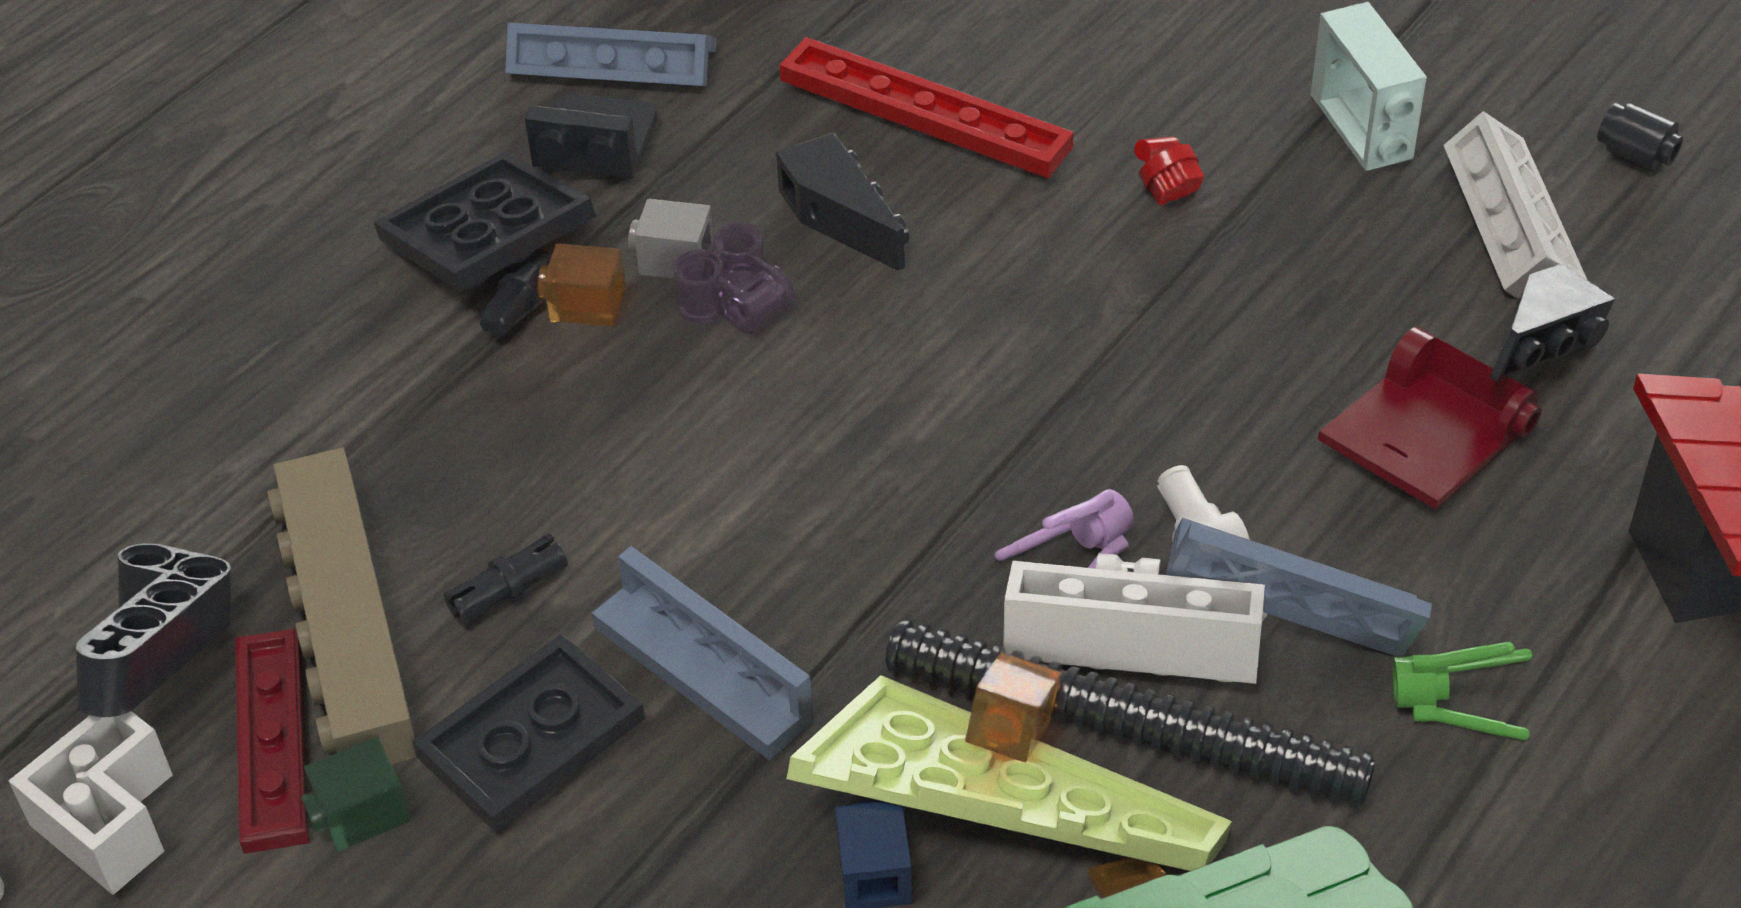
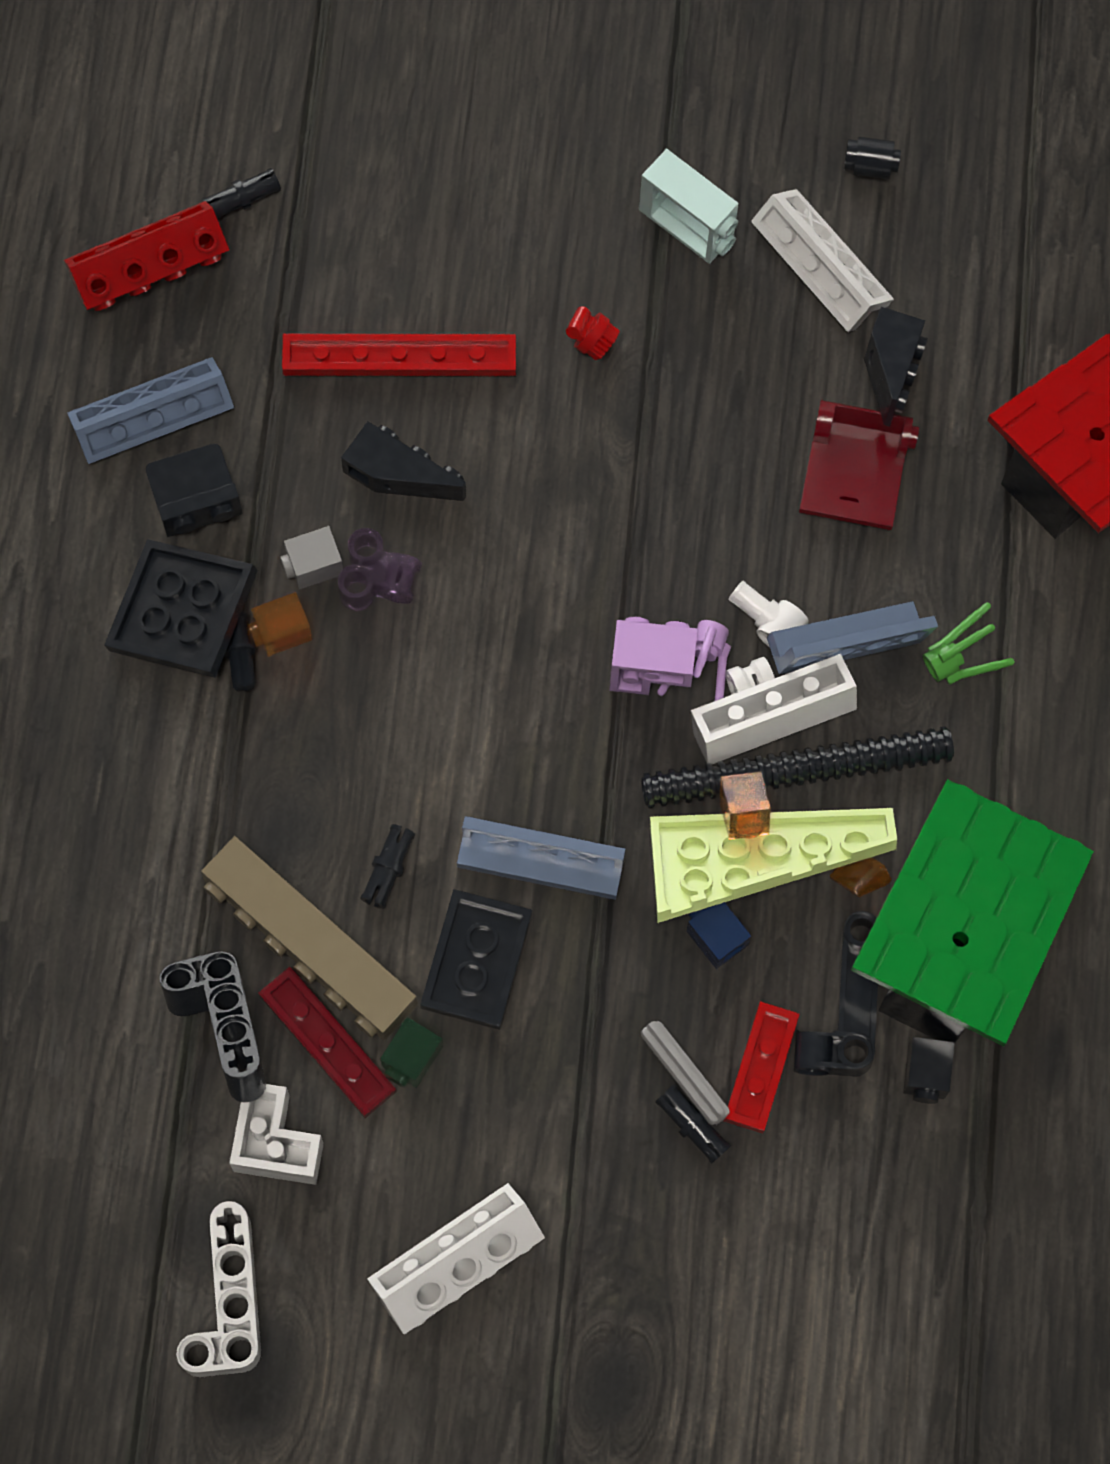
camera: 35 degrees left, 25 degrees up
none -> lavender brick [609,617,698,695]

